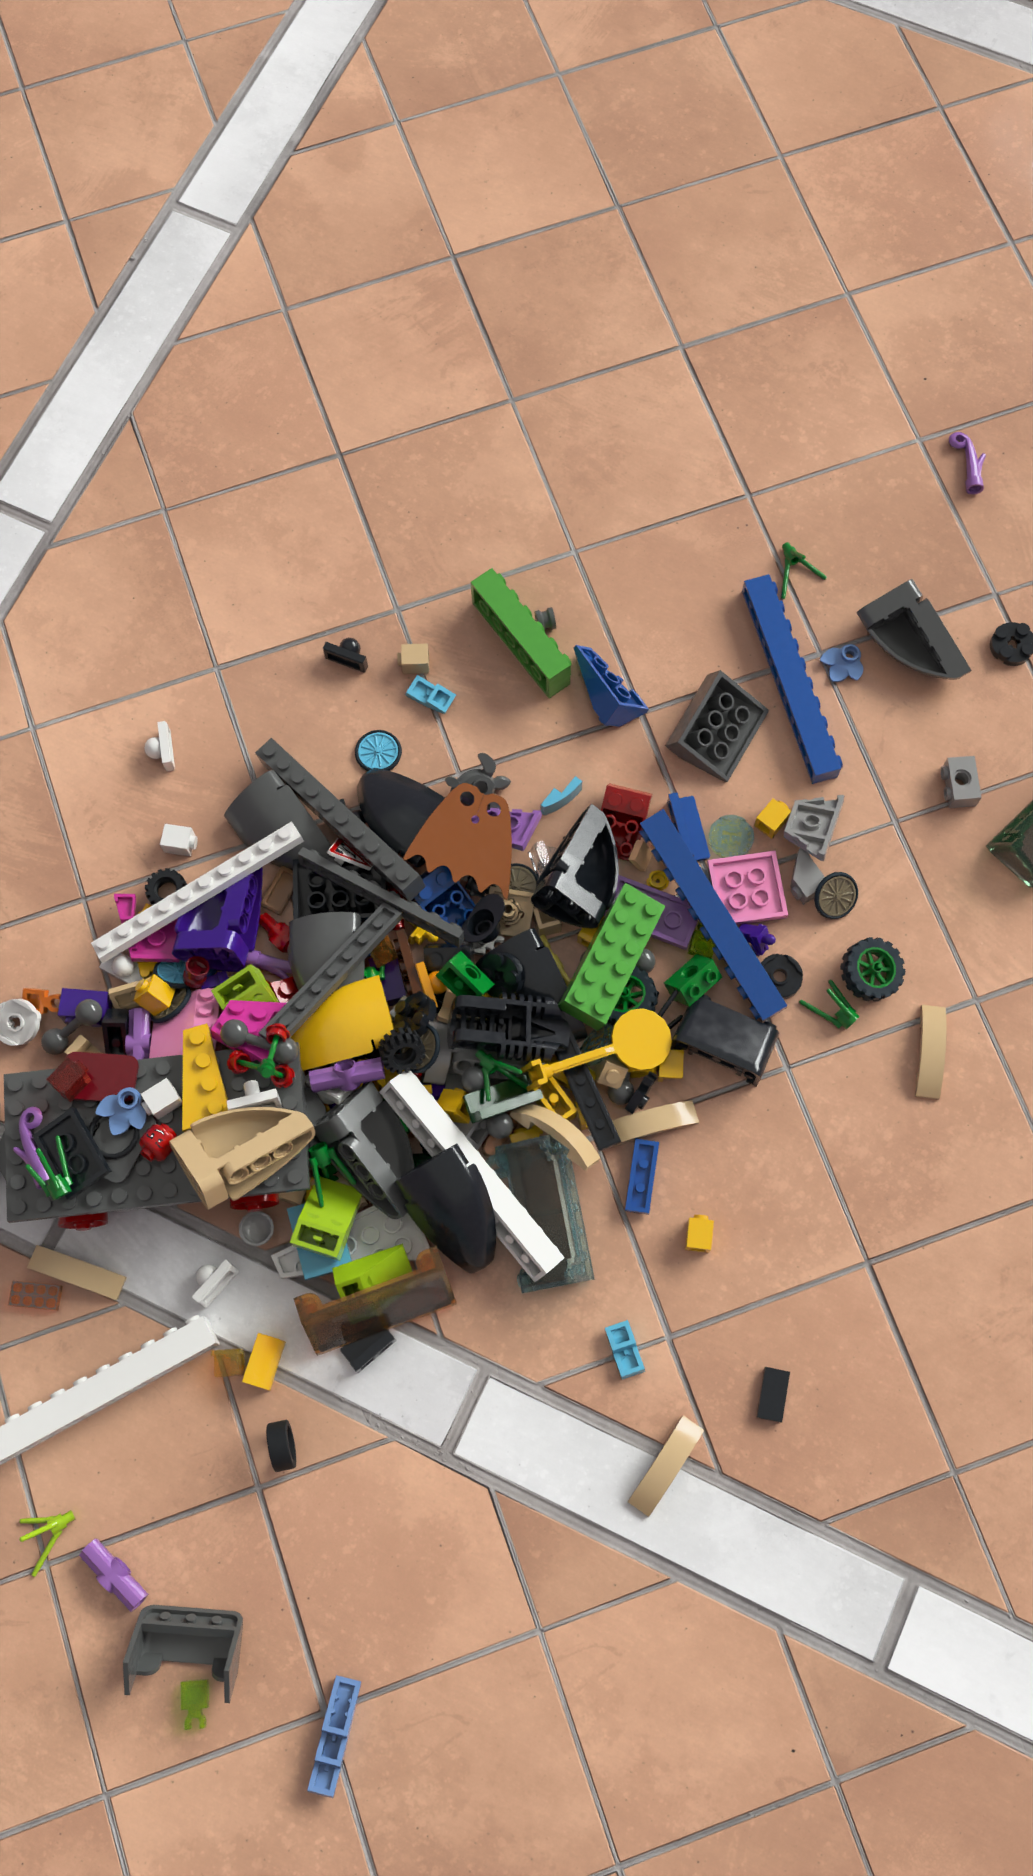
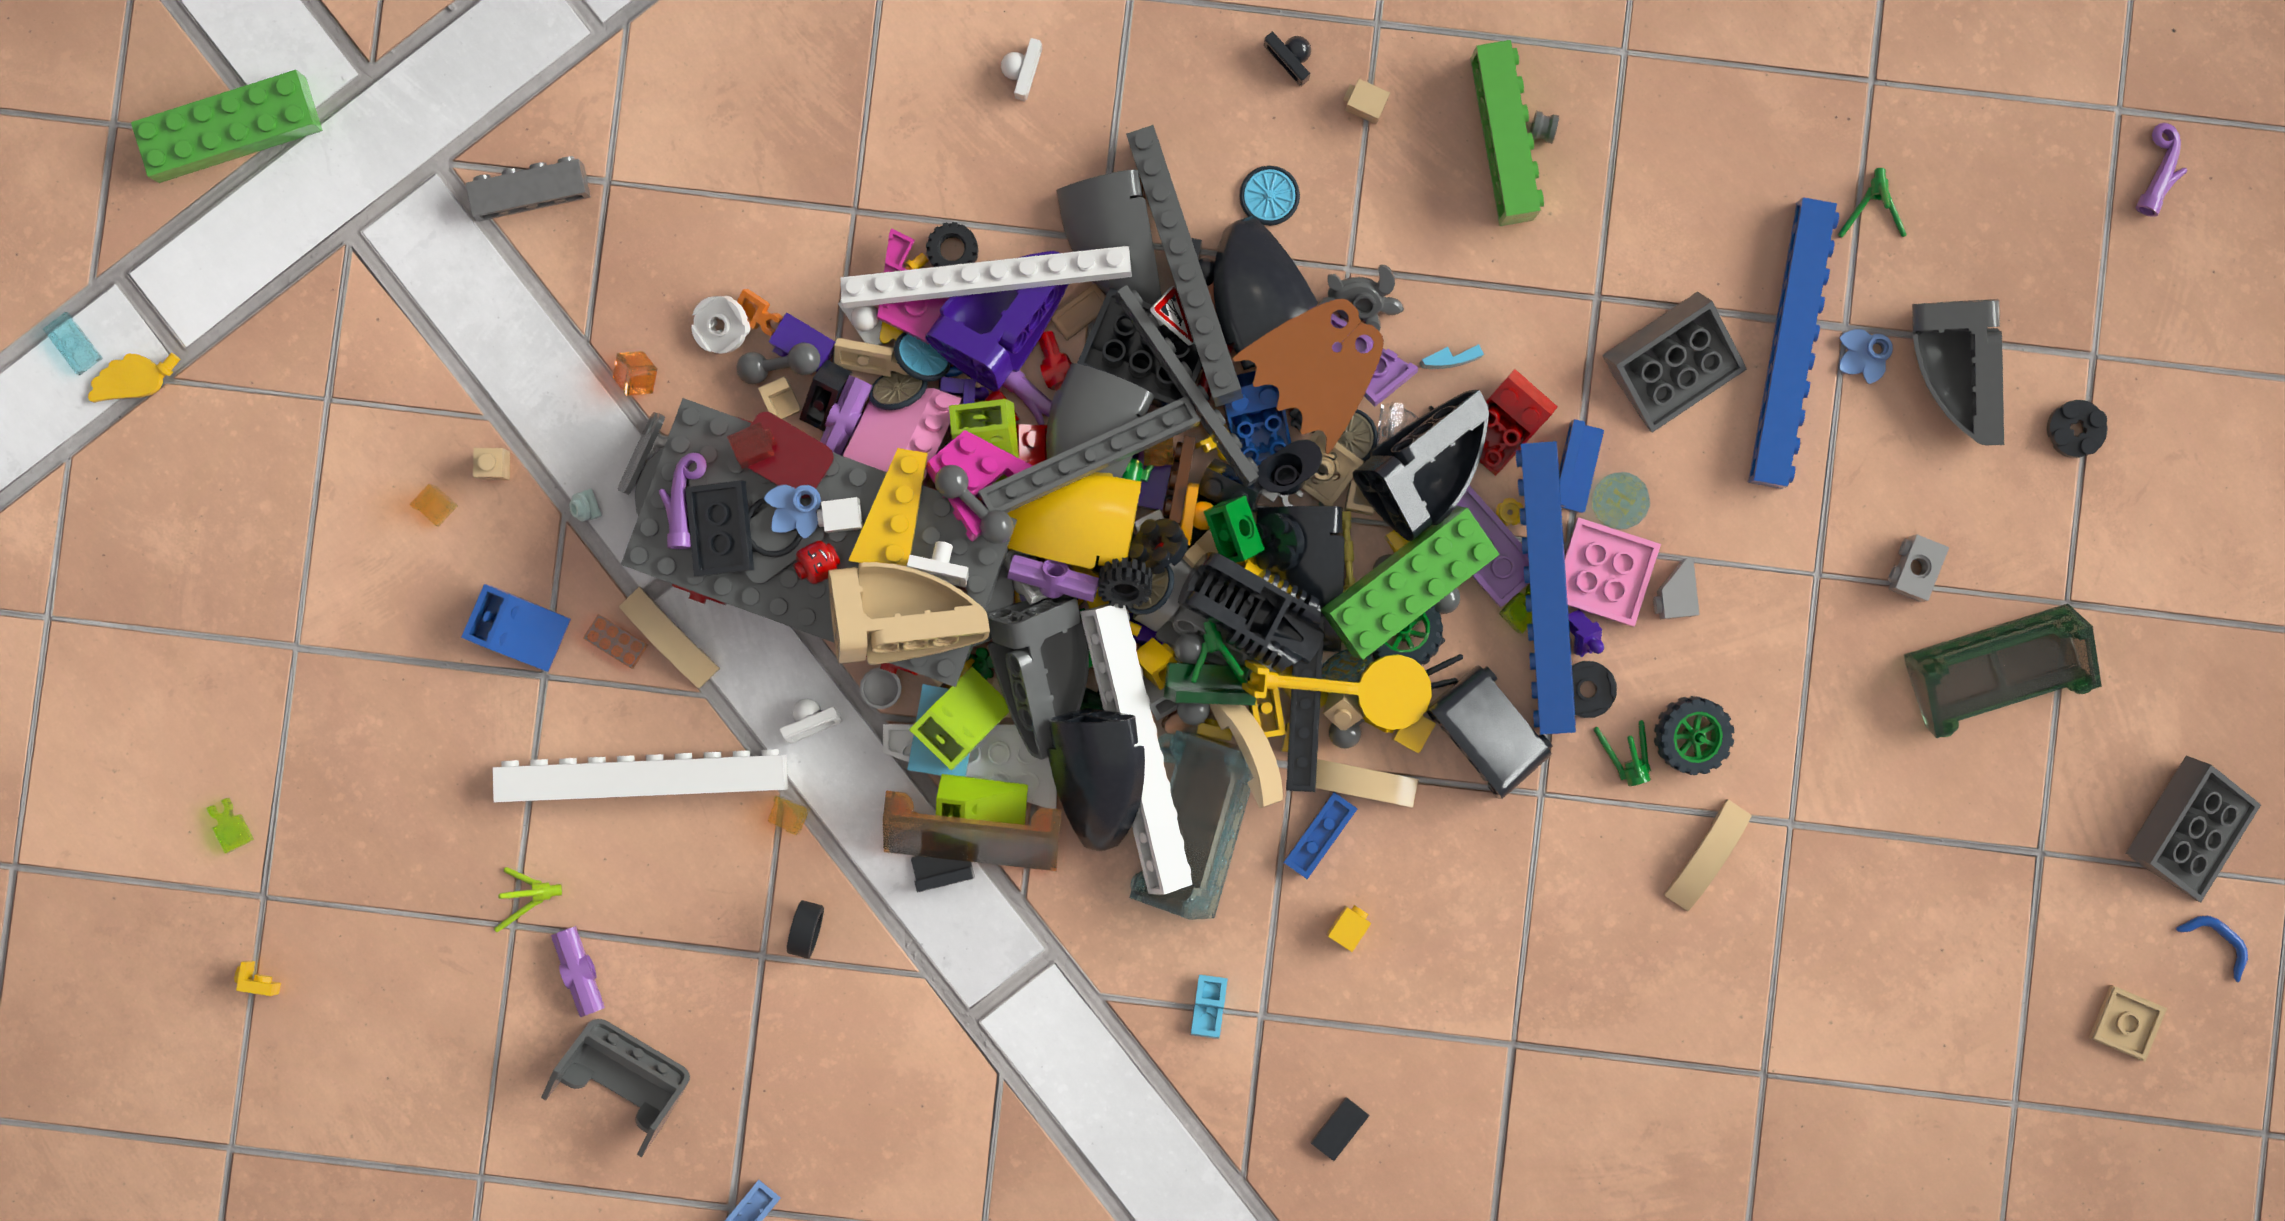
camera: 25 degrees right, 15 degrees up
green plant [25,1135,73,1201] -> none
yellow brick [133,974,175,1016] -> none
white brick [160,824,198,857] -> none
clear neon green plate [181,1679,209,1730] -> none
dark red wheel [183,956,209,988] -> none
red plant [227,1023,295,1088] -> none
yellow brick [242,1333,286,1390] -> none
green plant [308,1142,356,1207] -> none
medium azure slope [405,675,456,714] -> none
blue wedge [574,645,649,727] -> none
black plate [625,1071,658,1114] -> none
light nougat tile [628,840,653,871] -> none
tan slope [628,1416,704,1517] -> none
green brick [664,954,722,1007] -> none
yellow brick [754,798,791,839] -> none
light grey wing [784,795,845,861] -> none
dark tan wheel [814,872,858,919] -> none

